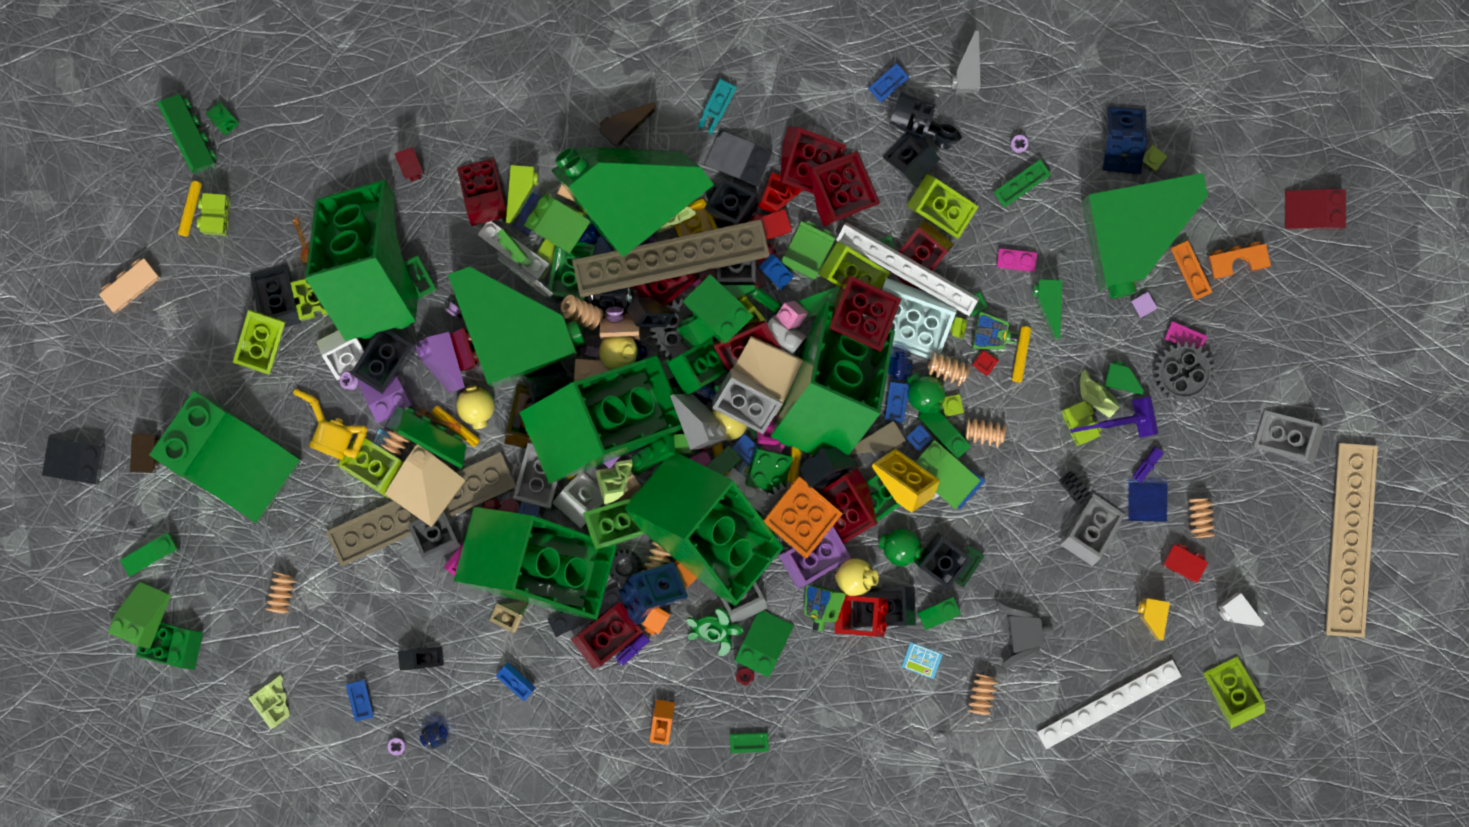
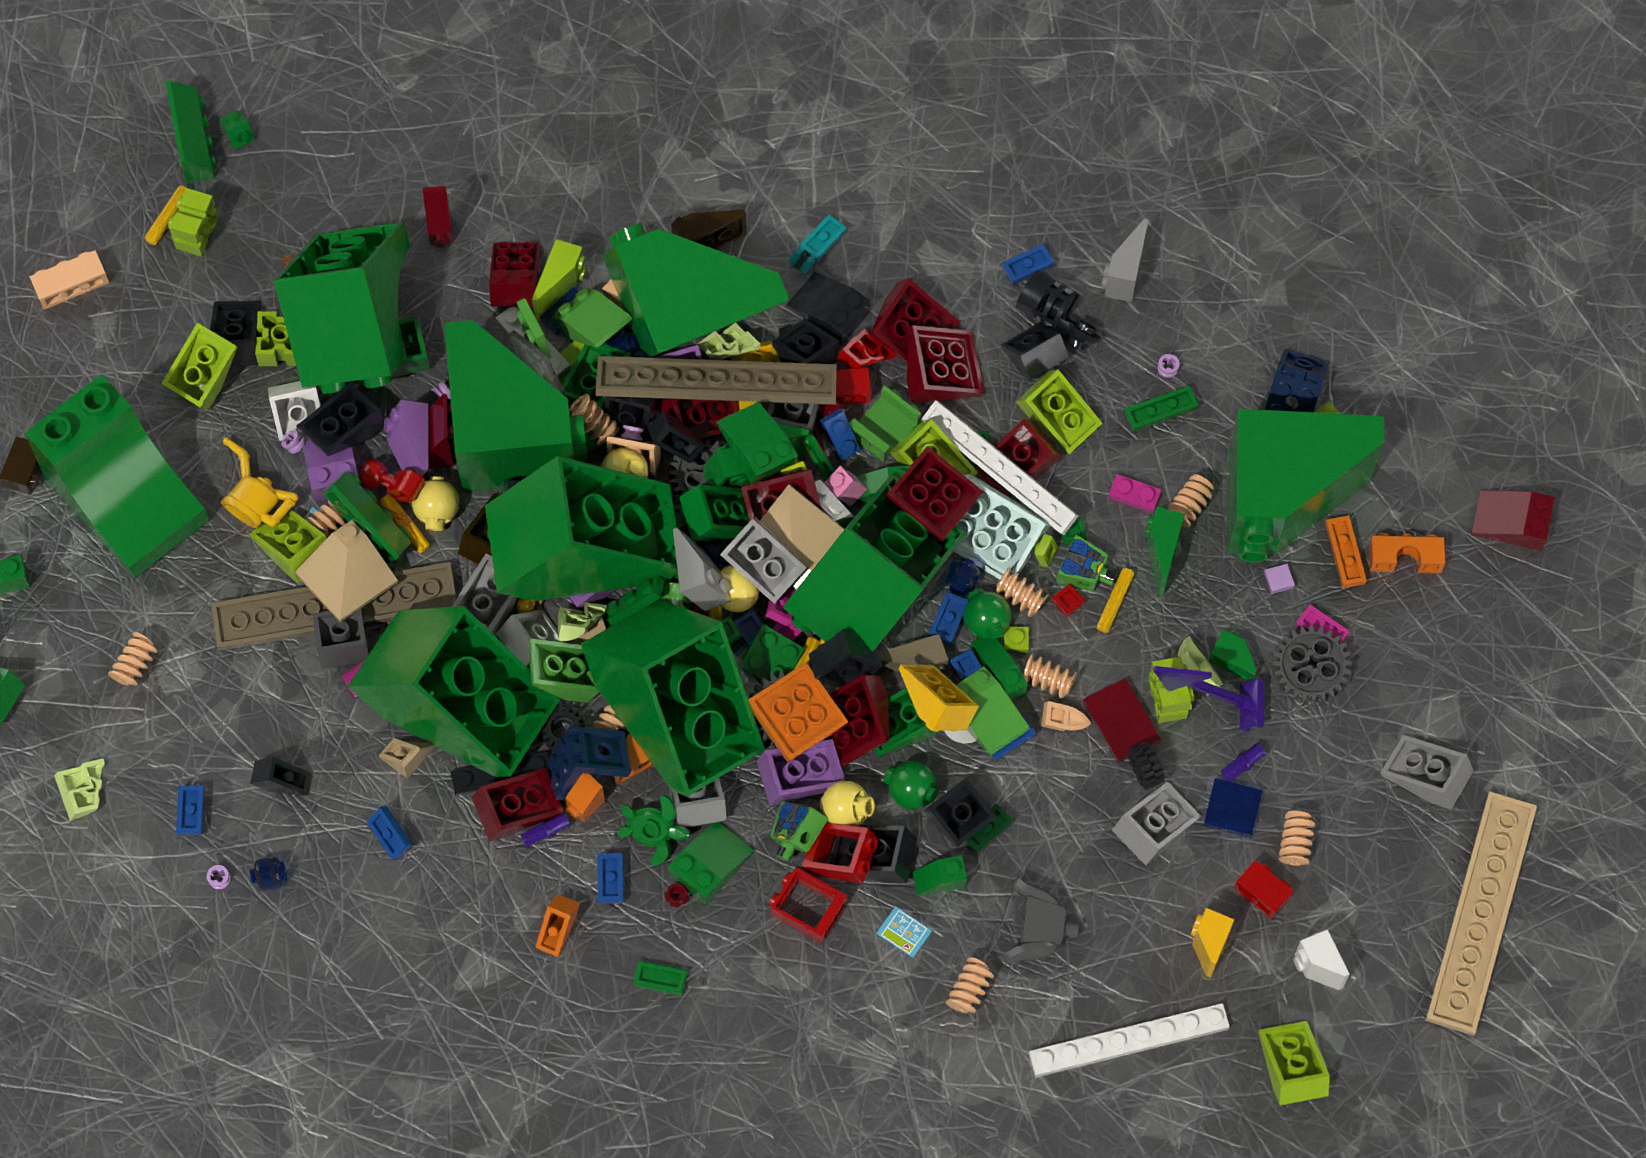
camera: 15 degrees right, 20 degrees down
none -> red beam [358,459,425,502]
none -> blue plate [598,853,623,904]
none -> red window [769,867,847,944]
none -> light nougat plate [1041,701,1091,731]
none -> dark red tile [1083,678,1161,763]
none -> light nougat piece [1168,474,1214,528]

